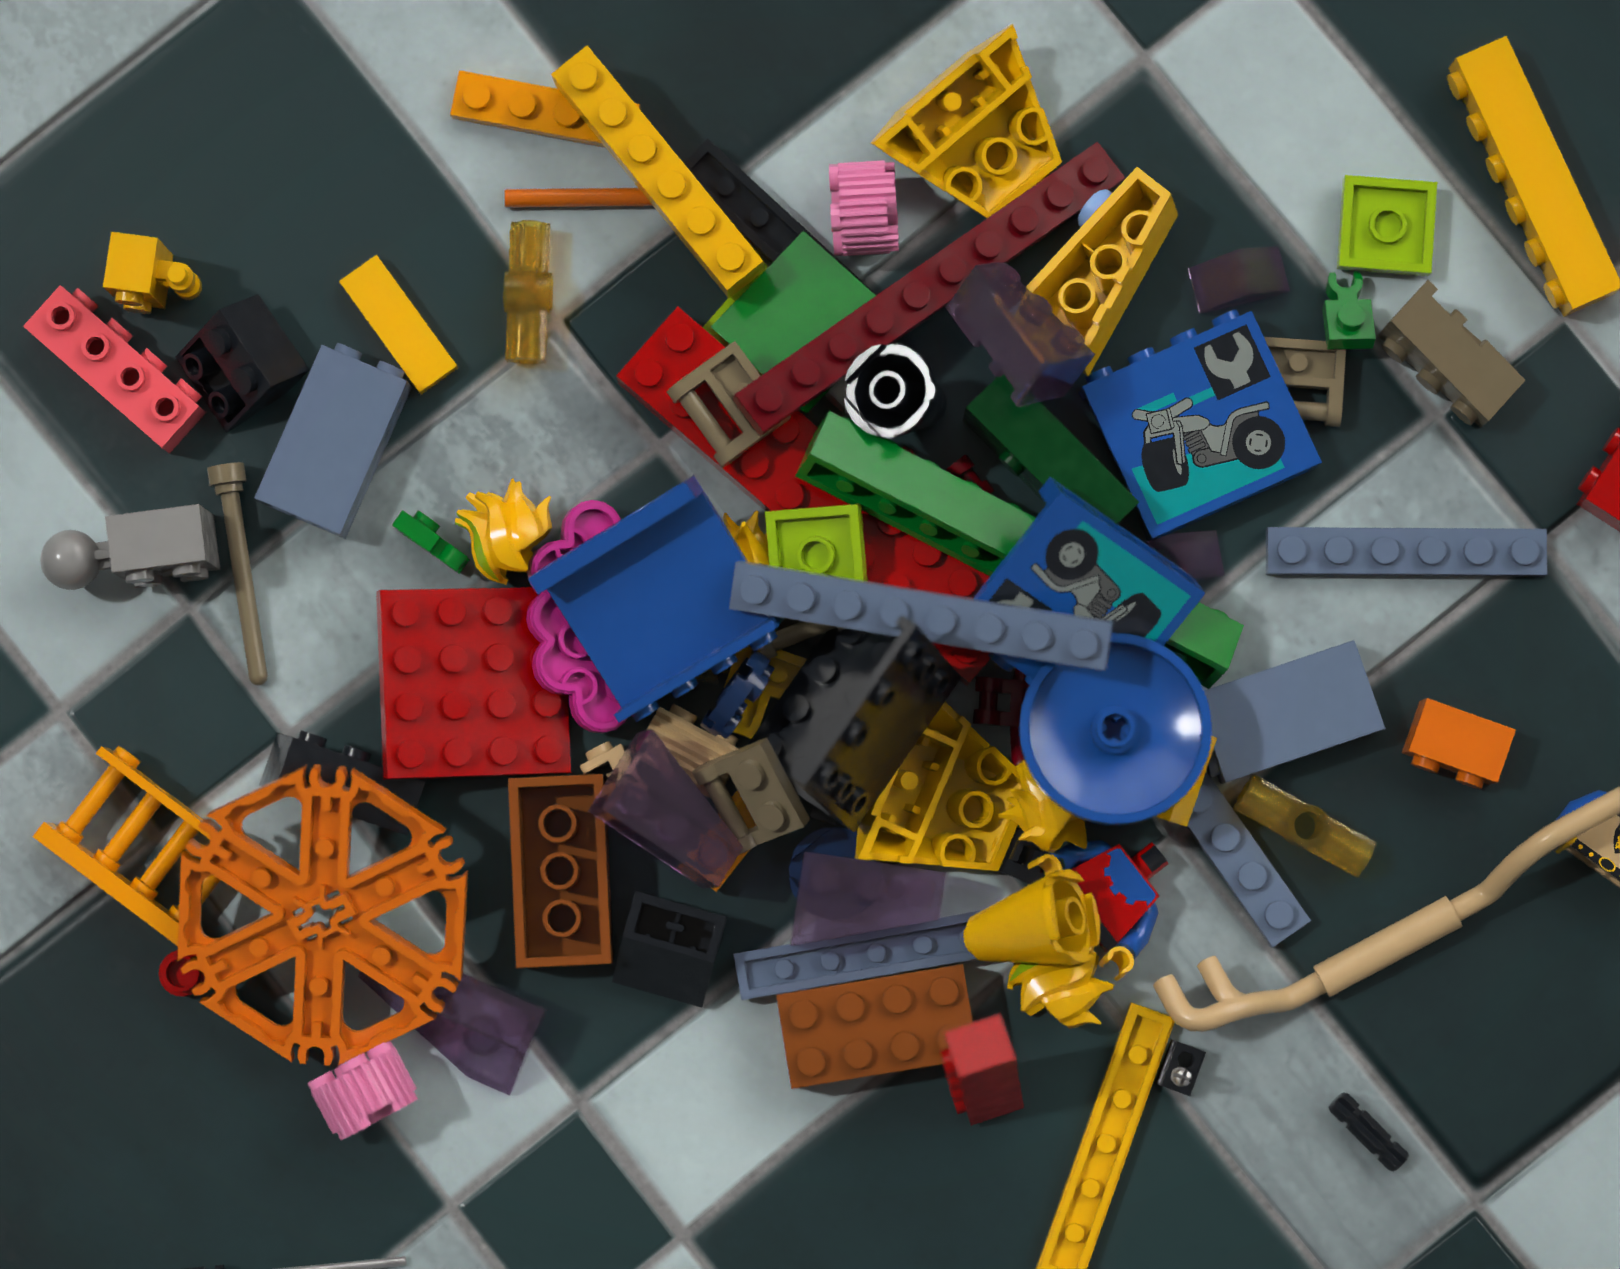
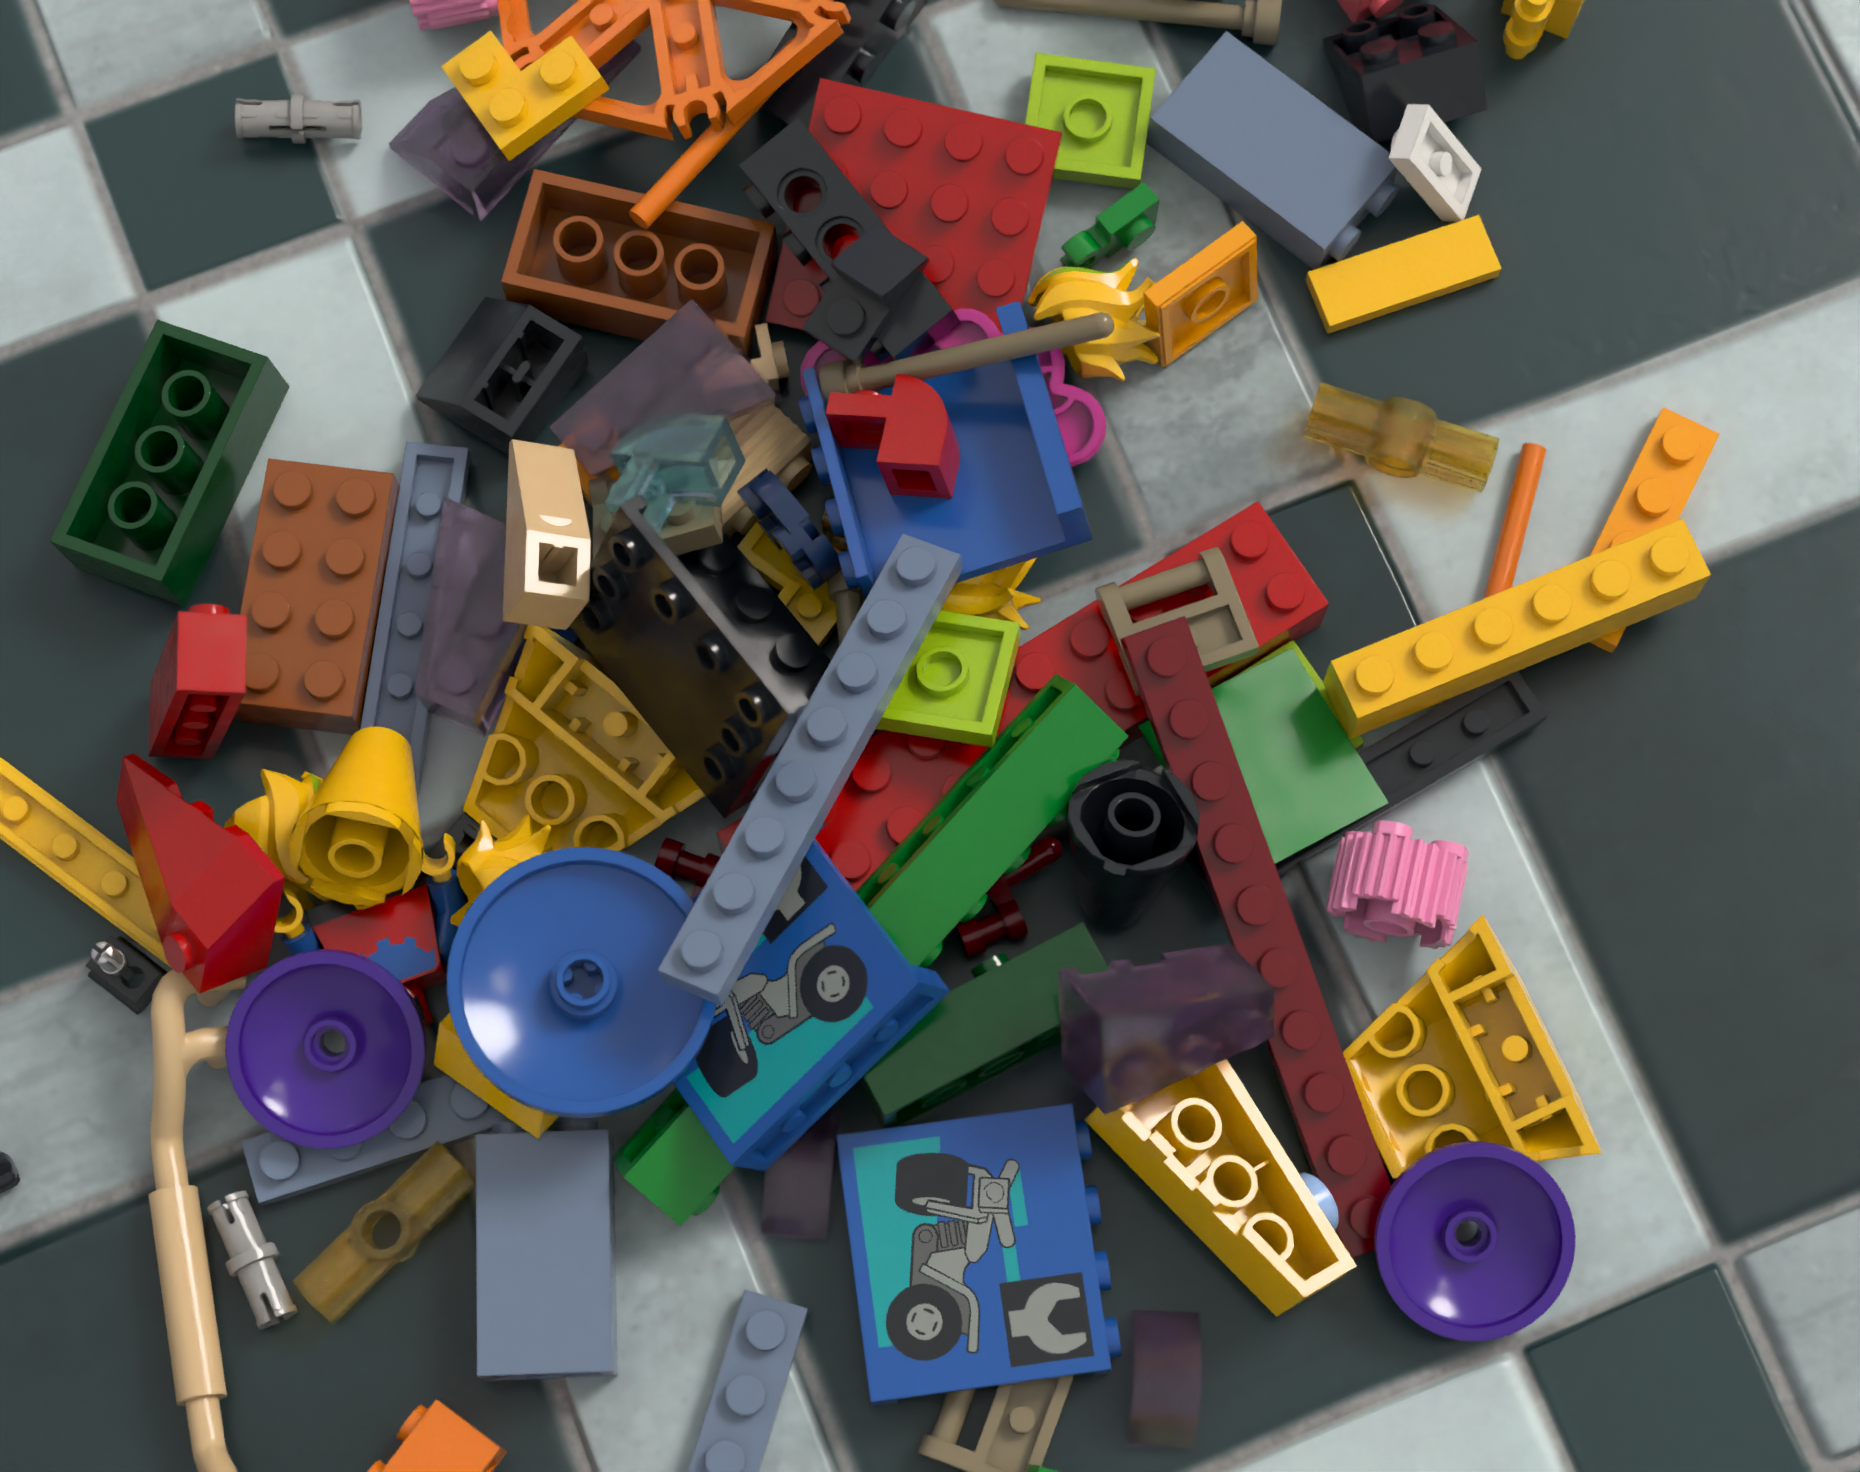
camera: 105 degrees right, 10 degrees down
none -> dark green brick [50,319,290,607]
none -> red wedge [116,753,285,994]
none -> light grey pin [207,1191,298,1329]
none -> dark purple dish [225,949,427,1149]
none -> light grey pin [235,95,362,144]
none -> yellow plate [441,30,610,161]
none -> tan slope [503,439,591,630]
none -> clear light blue brick [605,412,746,534]
none -> orange bar [629,37,794,229]
none -> black brick [739,118,961,363]
none -> black slope [803,224,930,366]
none -> dark tan piece [819,312,1114,405]
none -> red brick [825,374,960,499]
none -> lime plate [1025,52,1156,189]
none -> light orange plate [1143,221,1258,367]
none -> dark purple dish [1374,1141,1576,1341]
none -> white plate [1388,104,1481,222]

